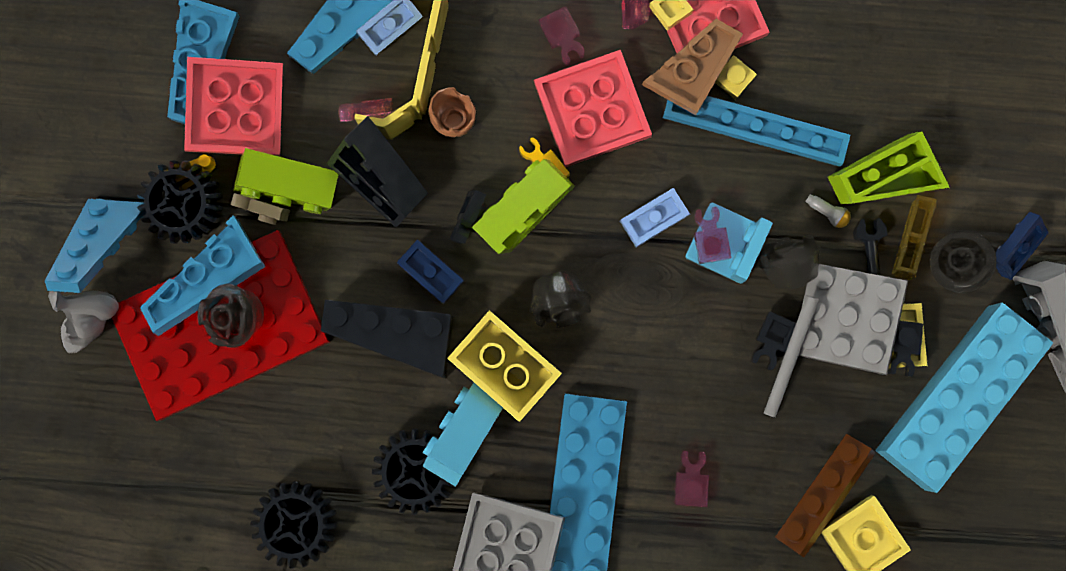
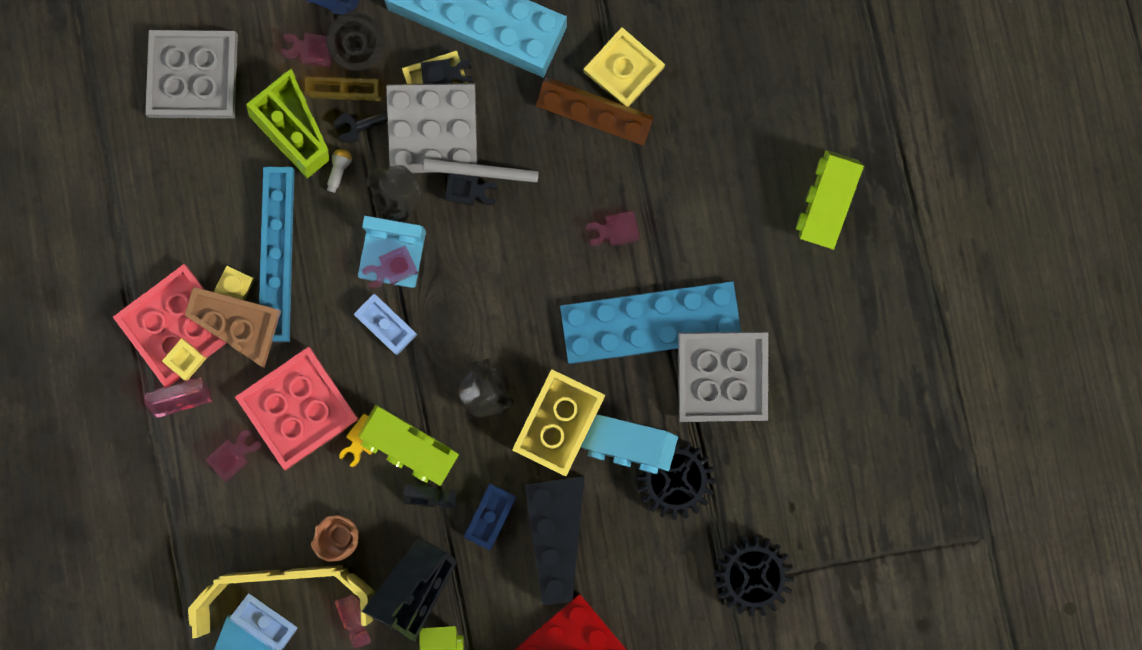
camera: 110 degrees left, 0 degrees up
none -> light grey plate [145,30,238,119]
none -> clear pink plate [281,33,335,68]

